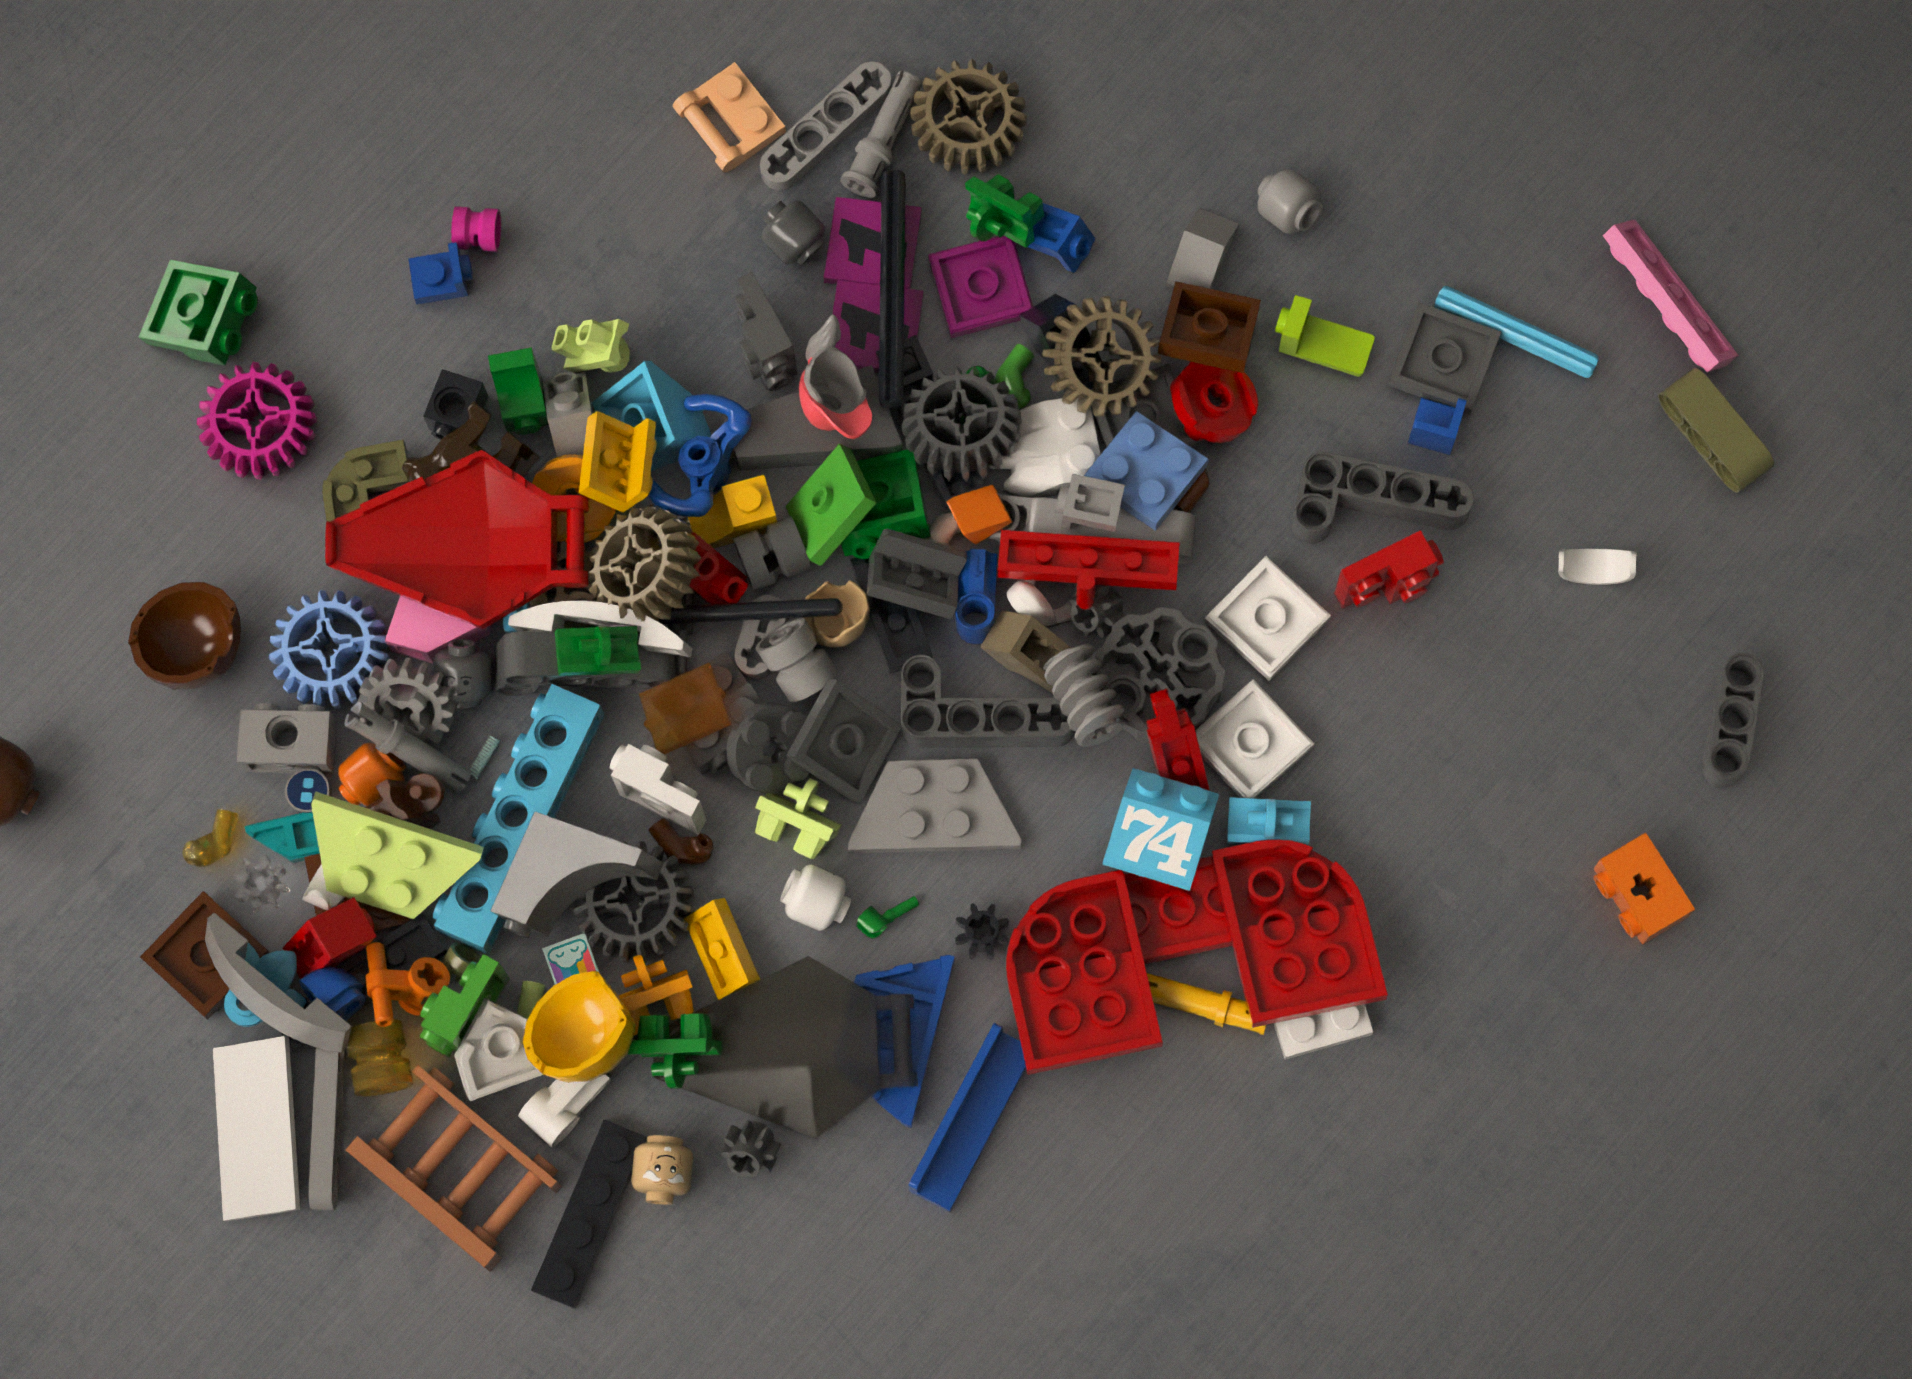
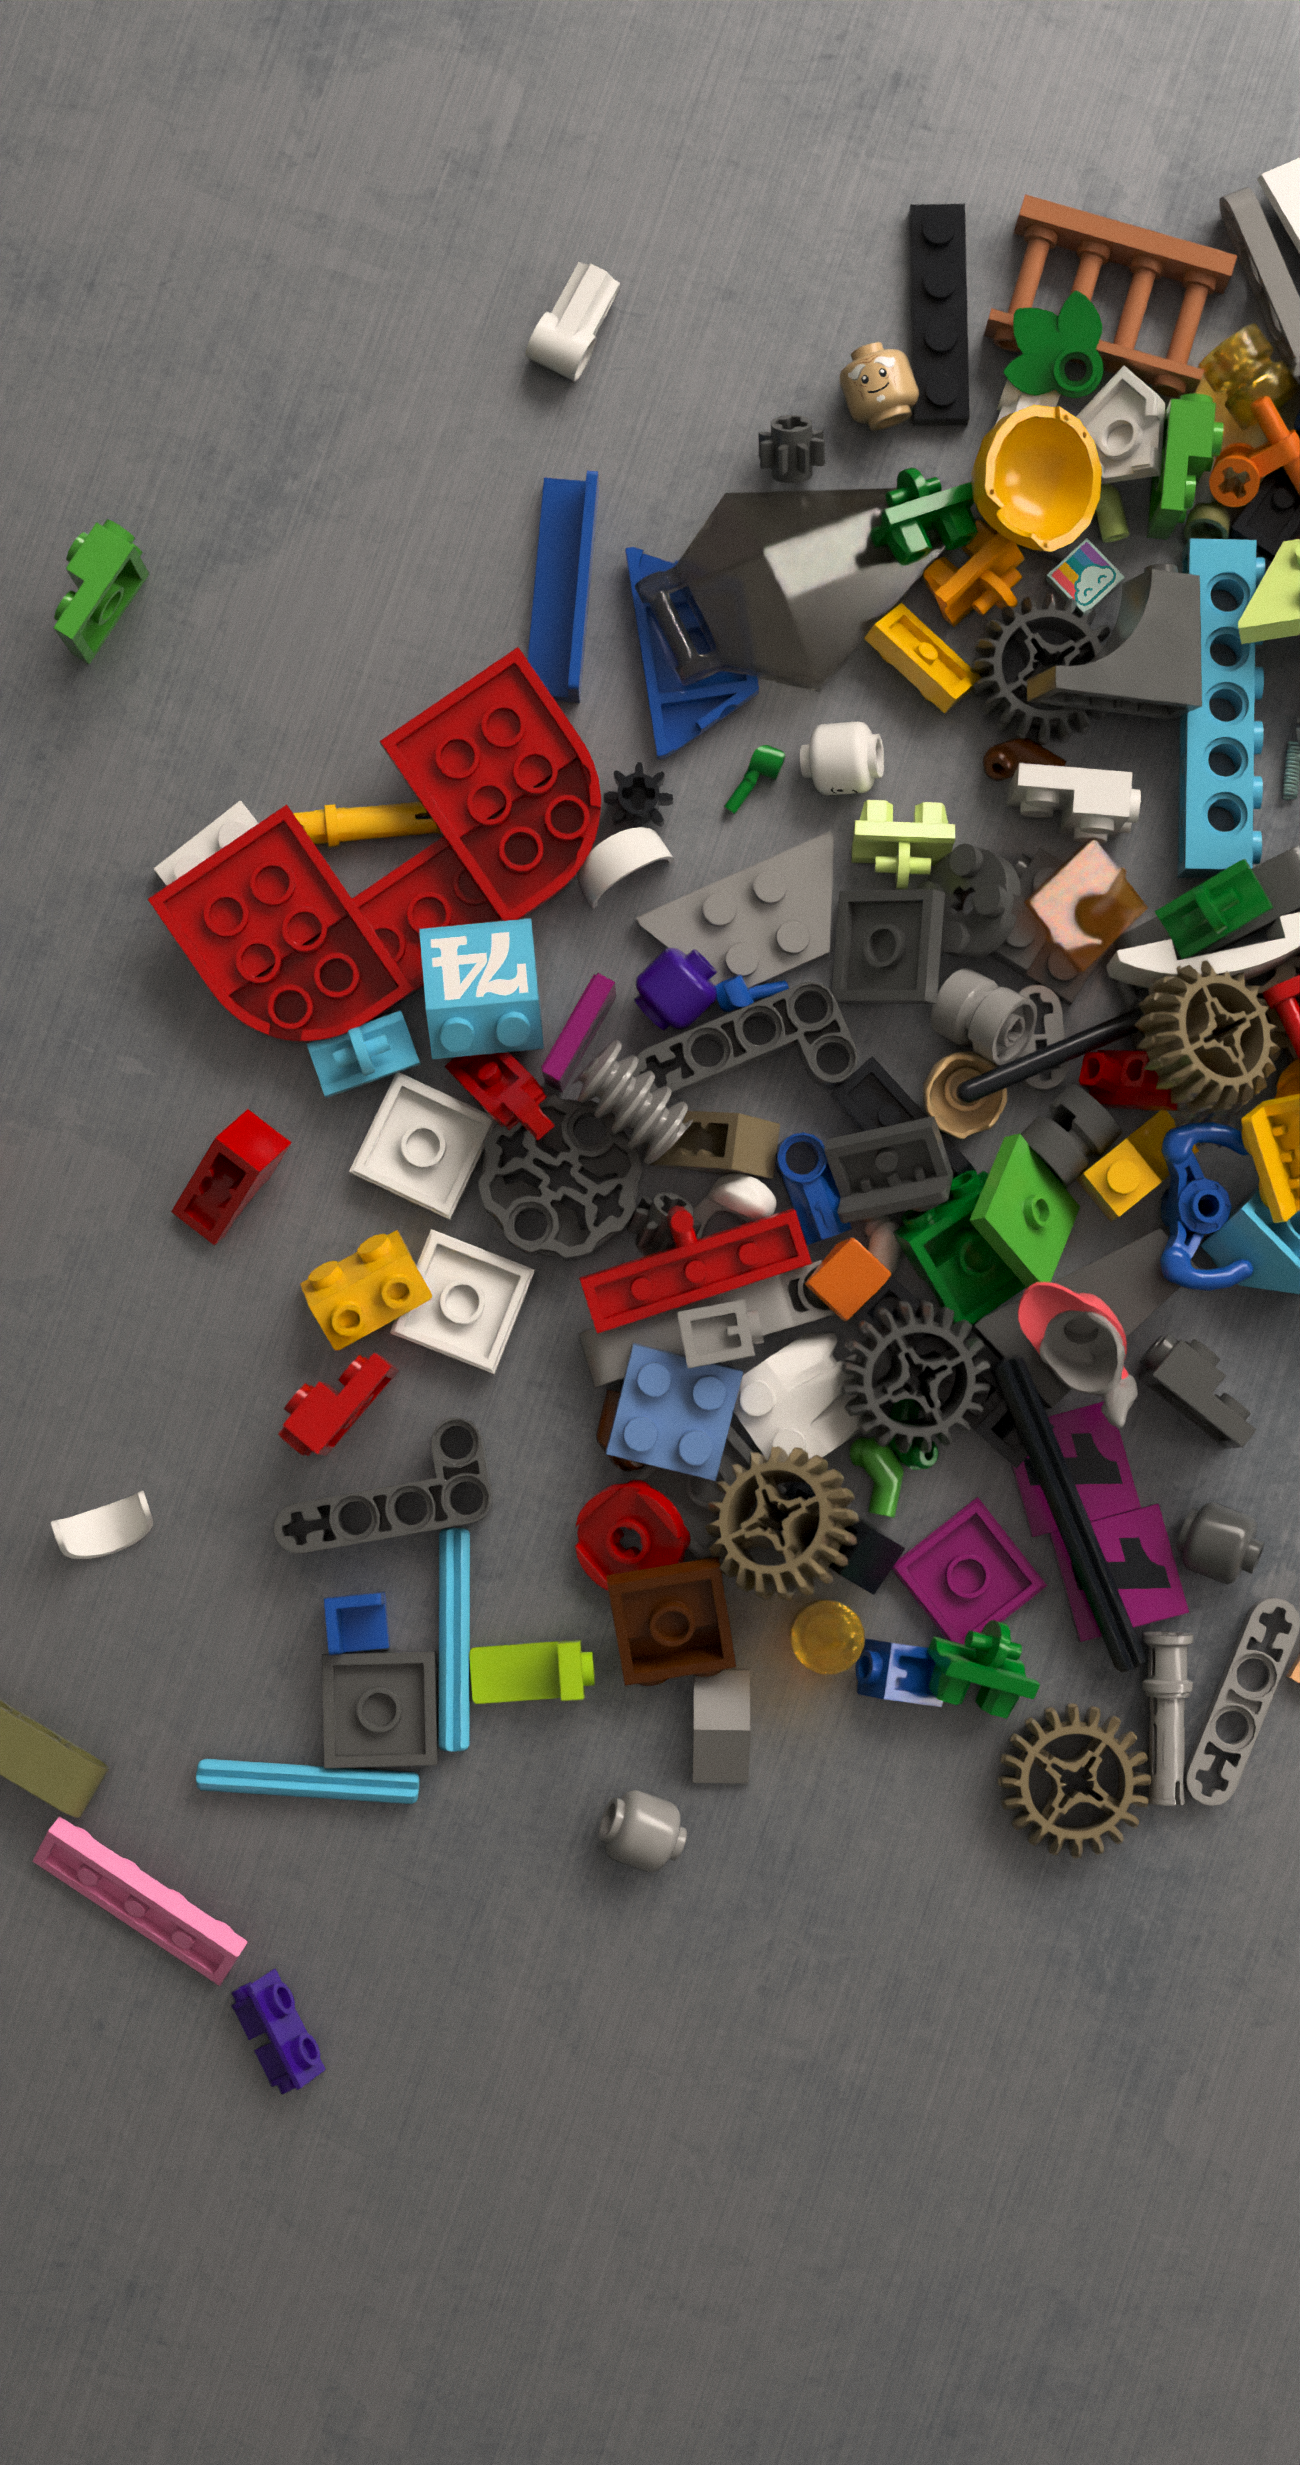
camera: 155 degrees right, 10 degrees up
none -> bright green plate [53,519,149,665]
none -> red arch [171,1109,292,1246]
none -> dark purple hinge [231,1968,326,2095]
none -> yellow bracket [300,1230,432,1351]
none -> medium azure axle [439,1528,470,1752]
none -> white piece [525,262,620,382]
none -> magenta tile [541,973,616,1093]
none -> white helmet [577,827,674,909]
none -> dark purple head [634,948,718,1031]
none -> blue hand [715,974,789,1012]
none -> clear yellow wheel [789,1599,865,1674]
none -> green plate [1004,291,1103,398]

